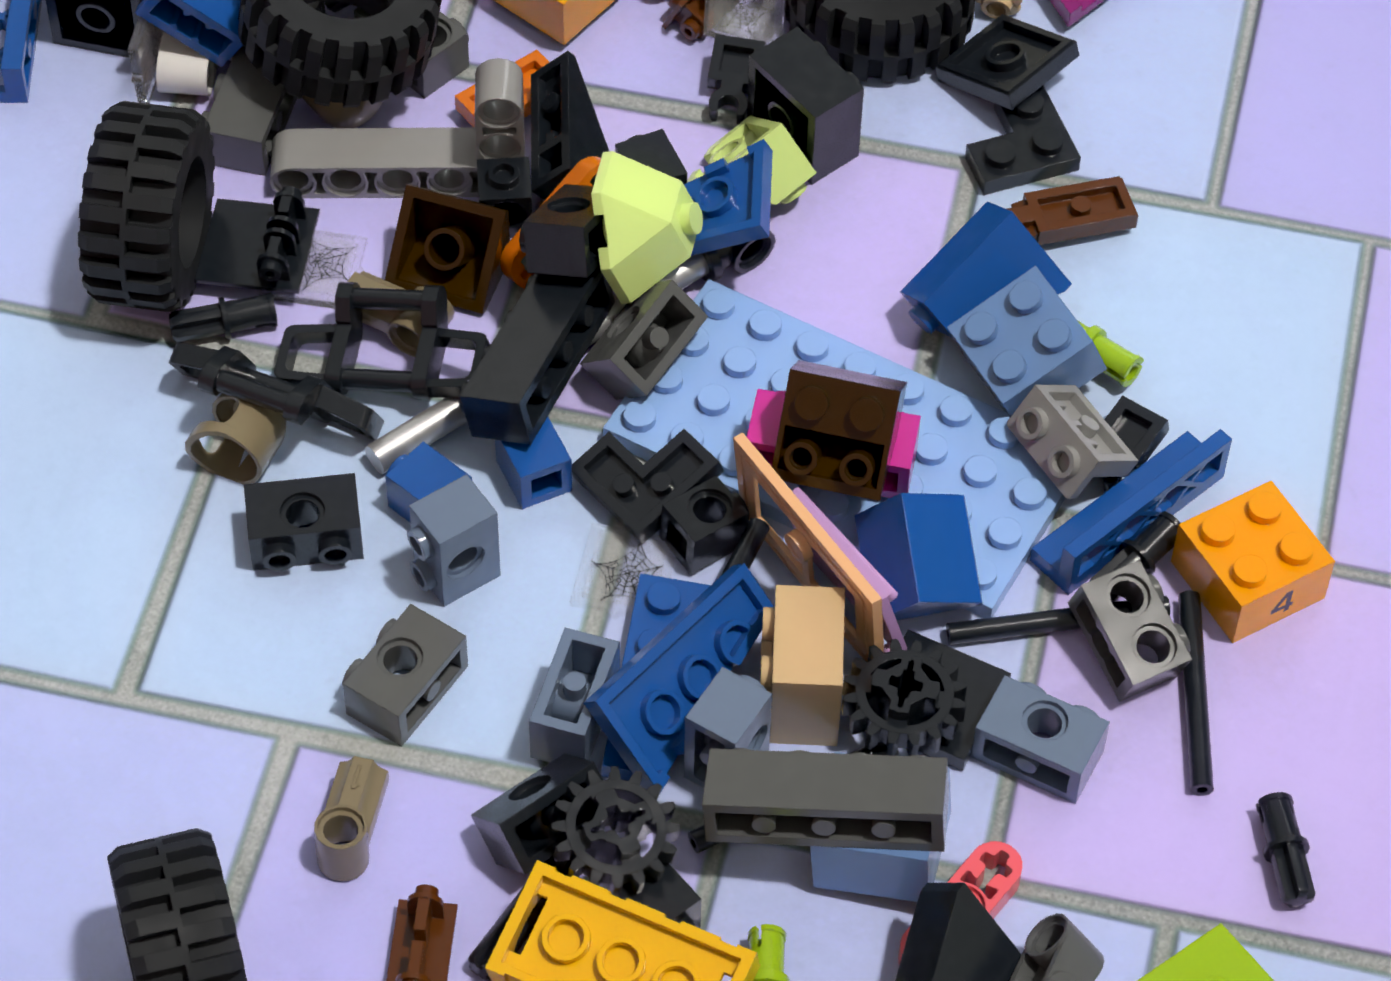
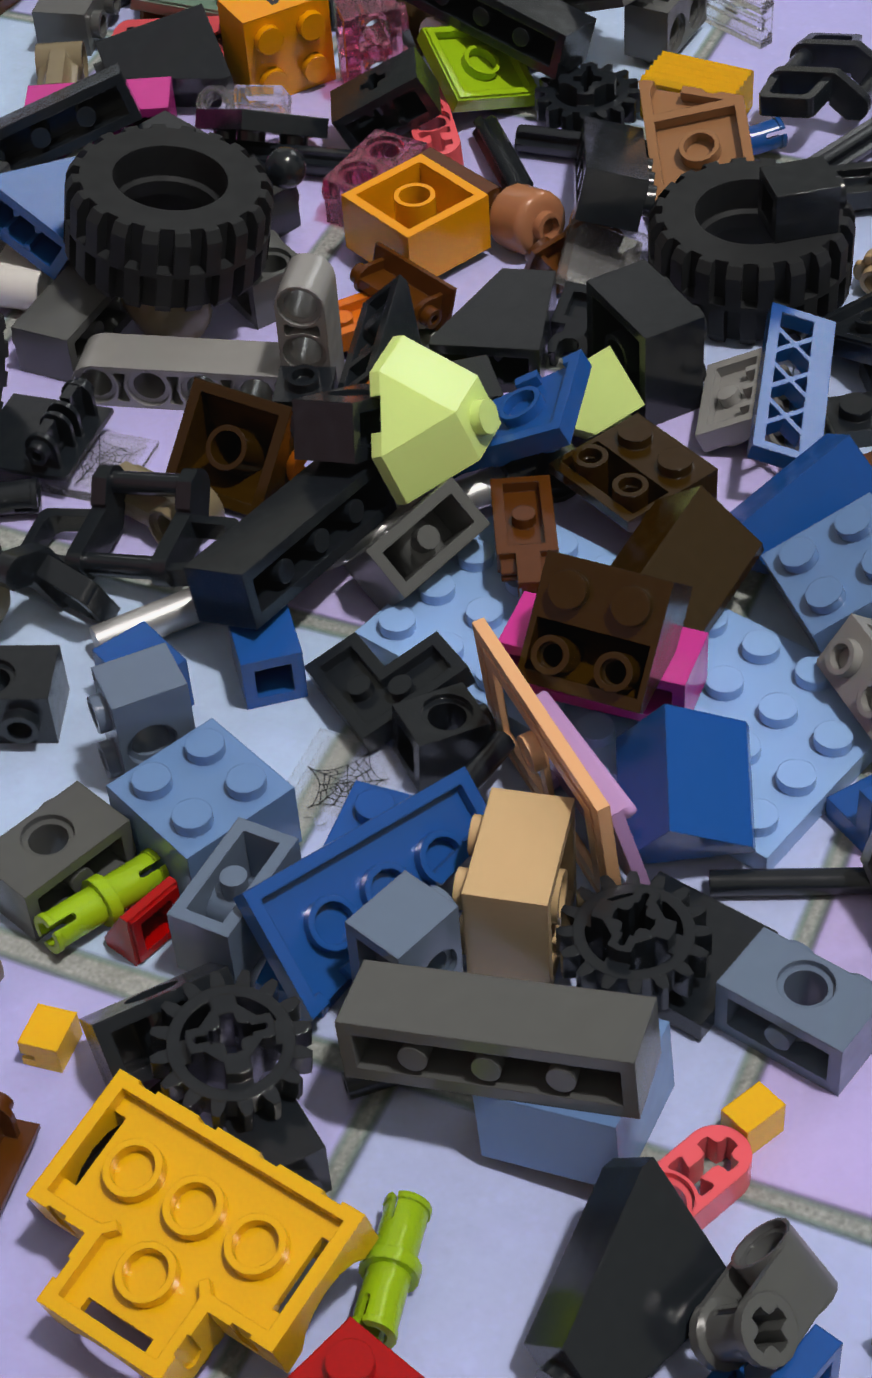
camera: 15 degrees right, 10 degrees down
none -> yellow piece [17,1003,83,1073]
none -> lime pin [33,848,170,954]
none -> red slope [104,875,180,966]
none -> medium blue brick [106,718,302,895]
none -> reddish brown hinge [350,242,457,331]
none -> black slope [429,268,557,393]
none -> reddish brown hinge [490,475,559,600]
none -> dark brown slope [548,413,718,533]
none -> dark brown slope [610,485,764,633]
none -> light grey bracket [695,348,792,453]
none -> yellow piece [720,1081,786,1154]
none -> fence [747,302,836,469]

